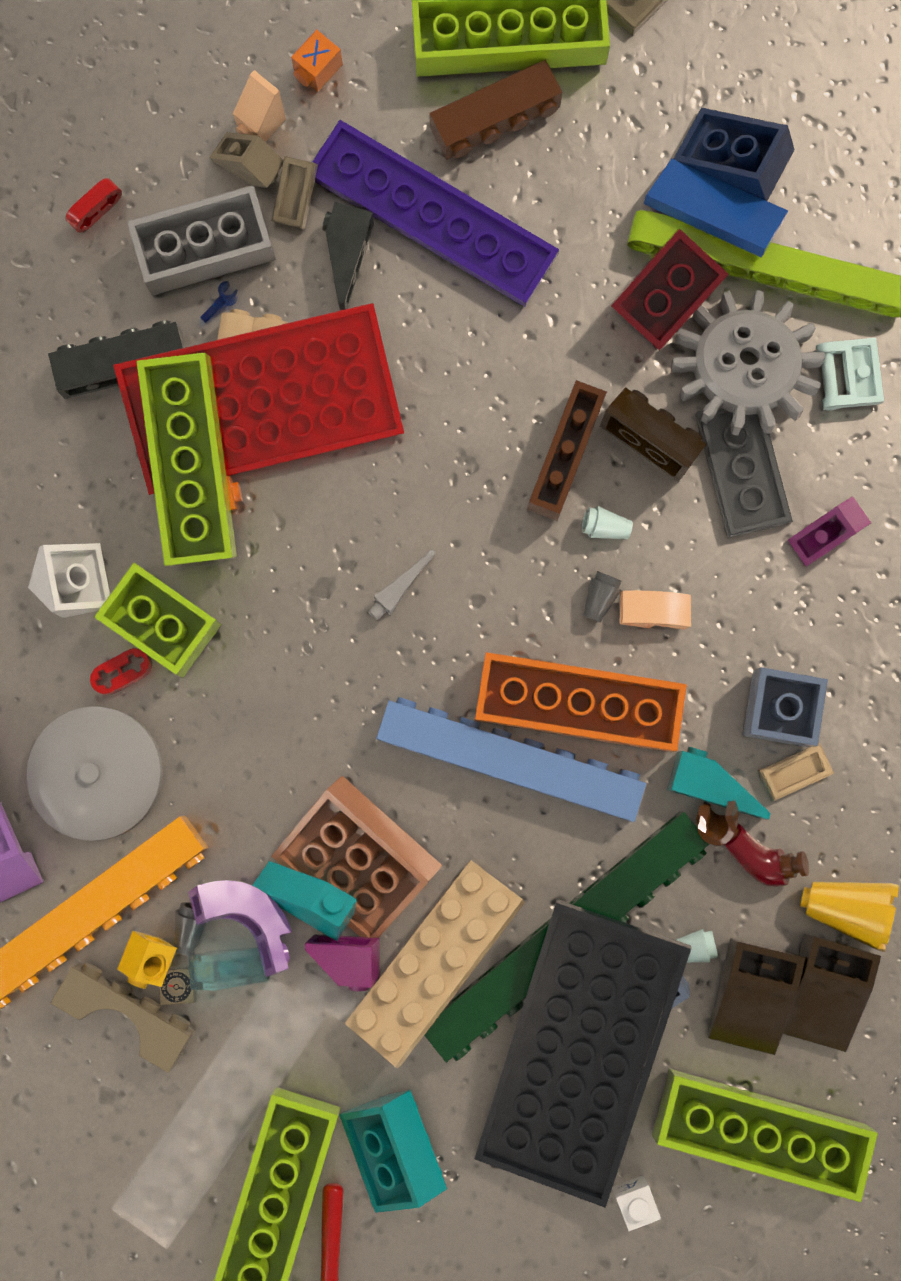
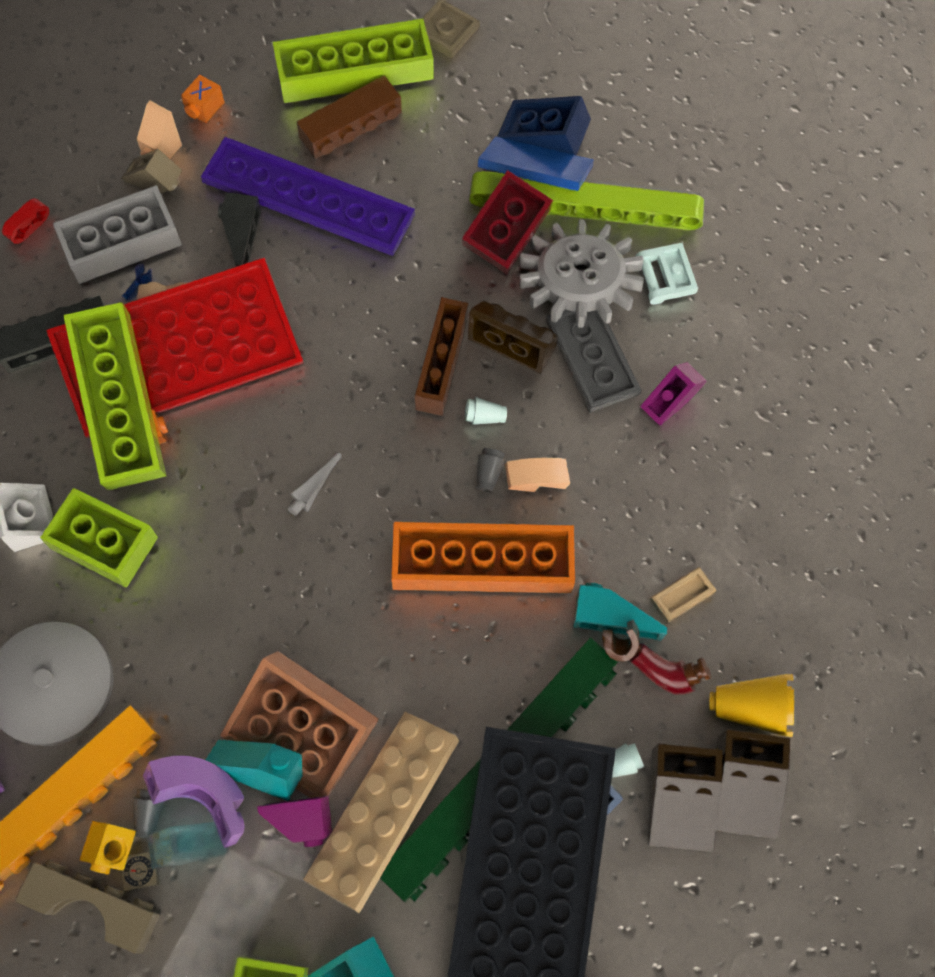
camera: 10 degrees left, 15 degrees down
red beam [90,648,152,695] -> none
dark tan tile [271,156,318,229] -> none
medium blue brick [376,697,646,822] -> none
lime brick [652,1068,878,1202] -> none
sand blue brick [743,667,828,747] -> none

